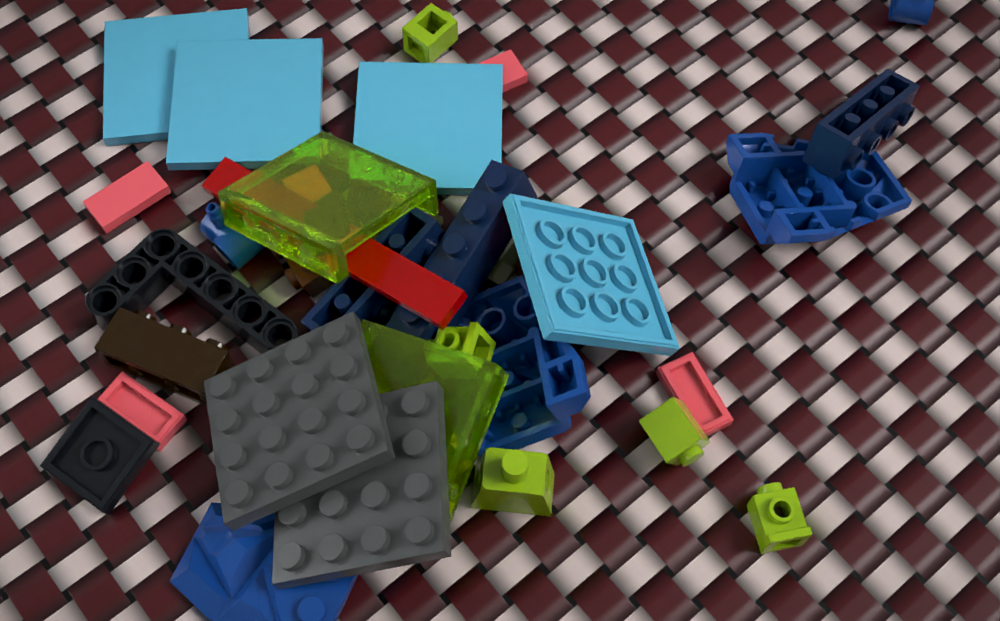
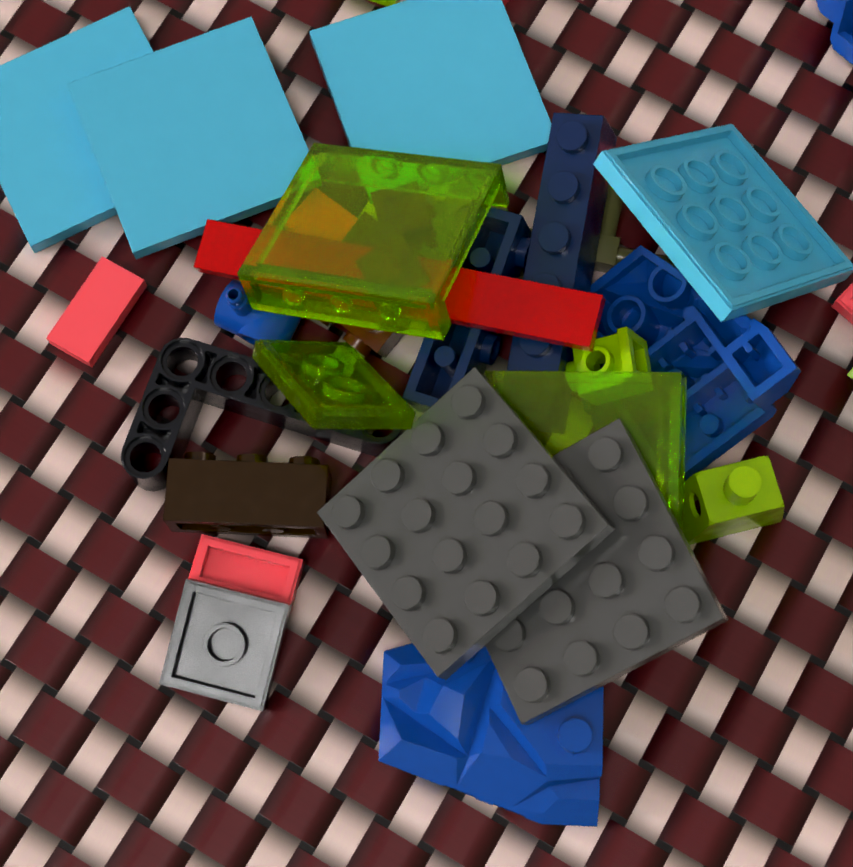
camera: 15 degrees left, 10 degrees up
none -> clear neon green tile [252,339,416,429]

